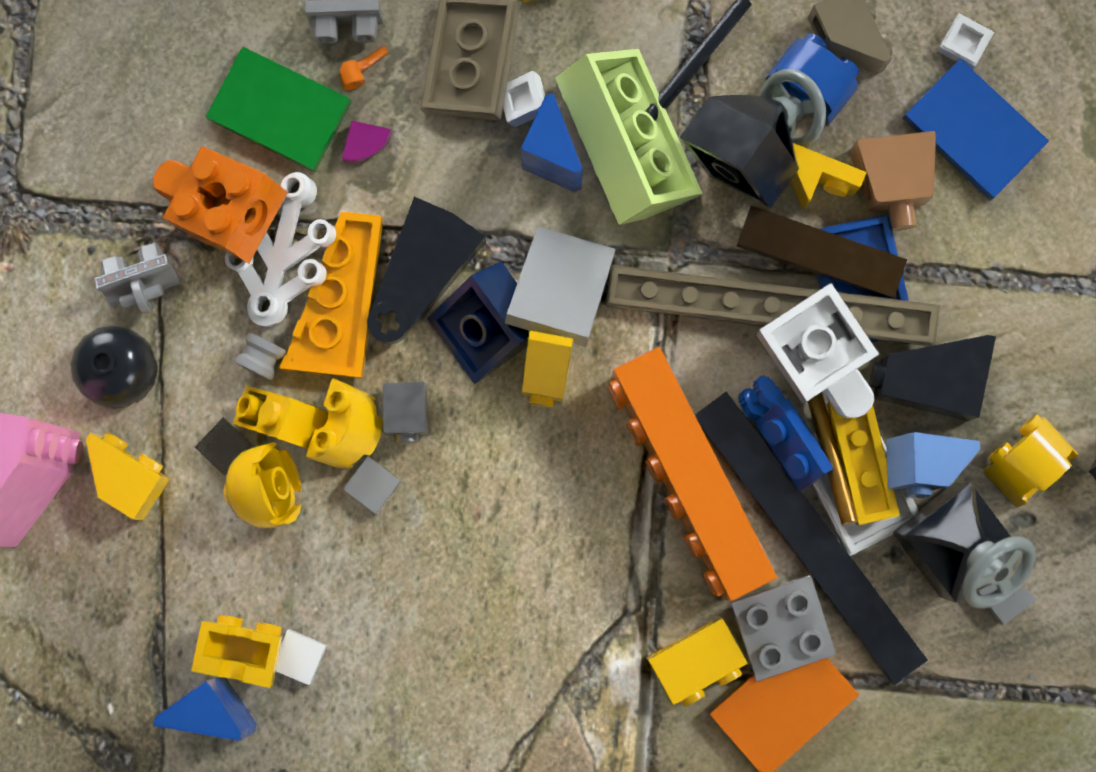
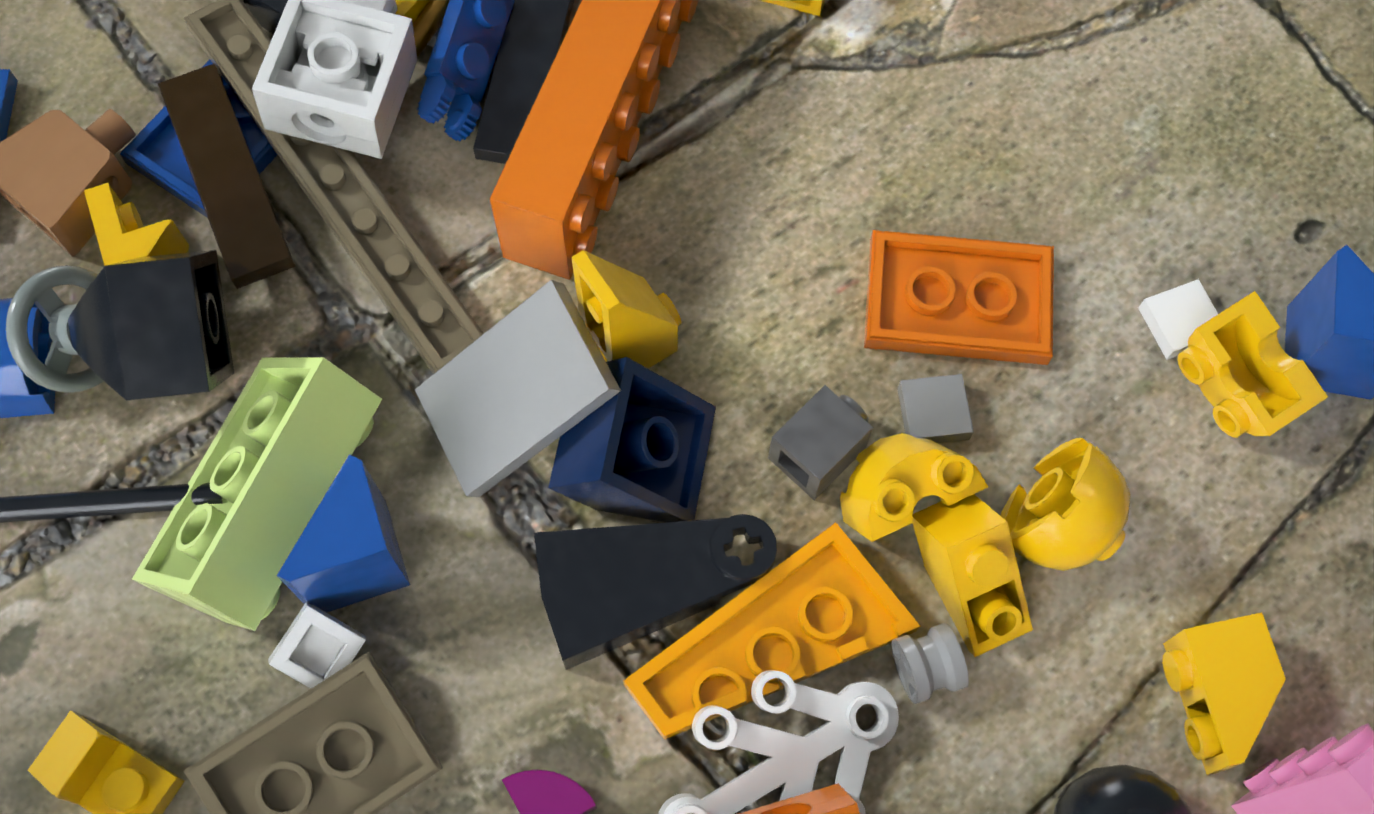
camera: 135 degrees left, 15 degrees down
clear smoke tile [195,417,255,476] -> none
none -> orange tile [864,230,1054,365]

